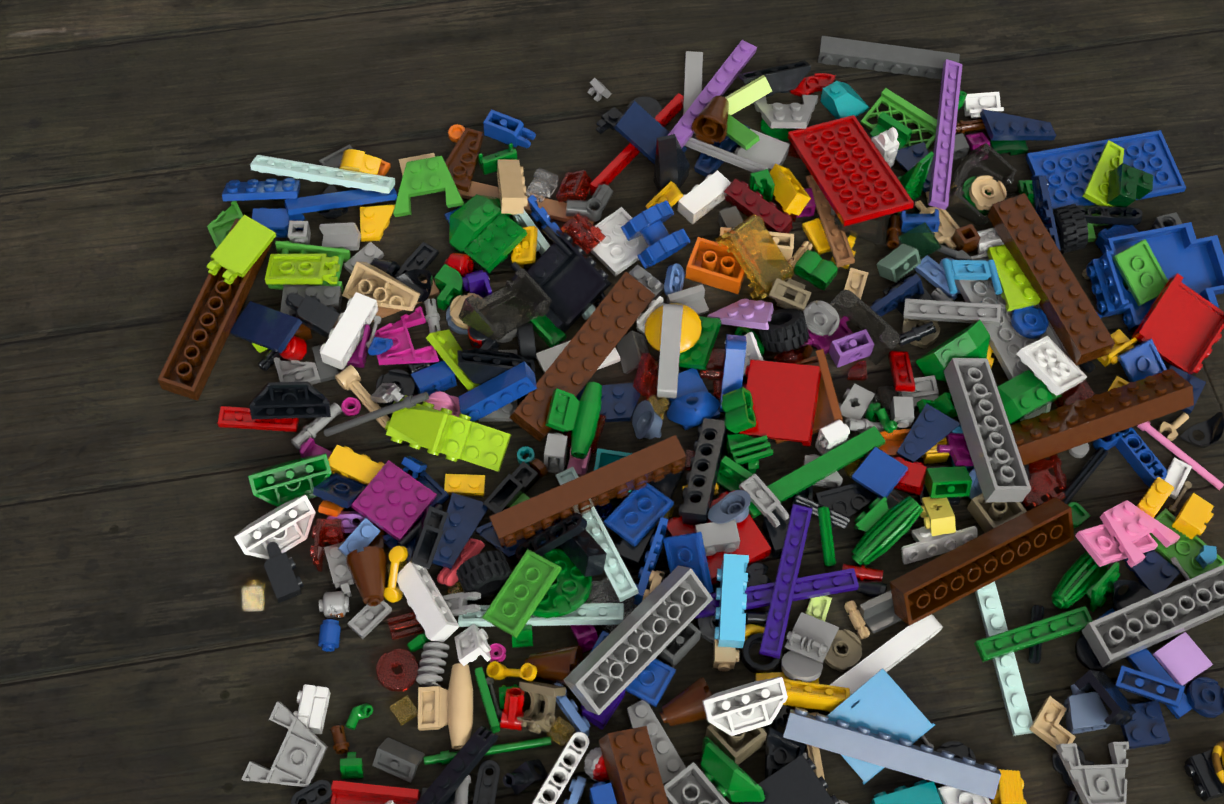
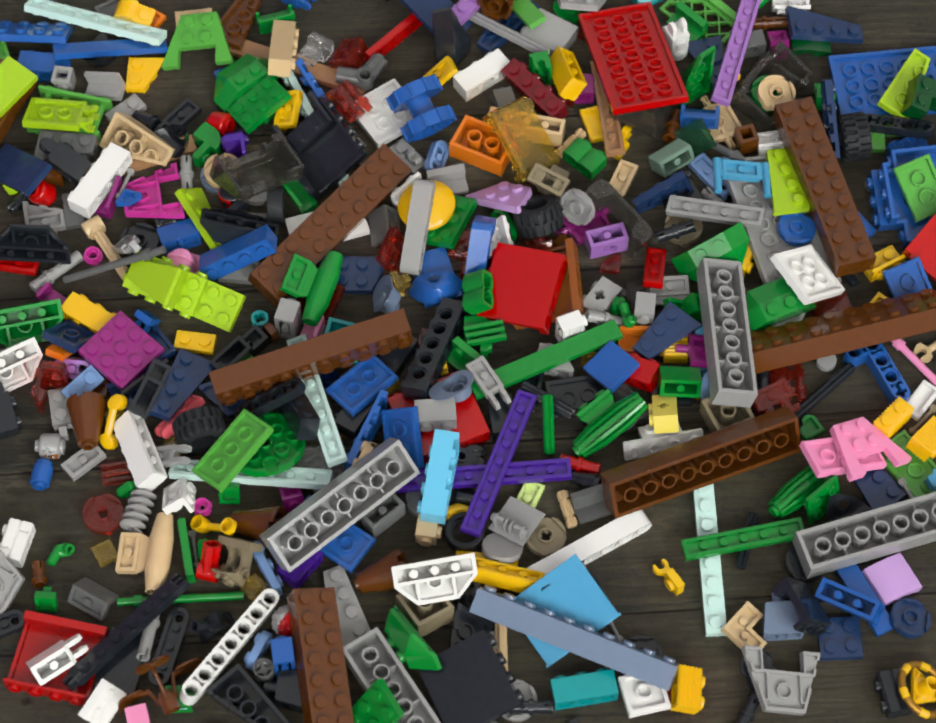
camera: 10 degrees right, 0 degrees up
none -> yellow plate [652,559,685,596]

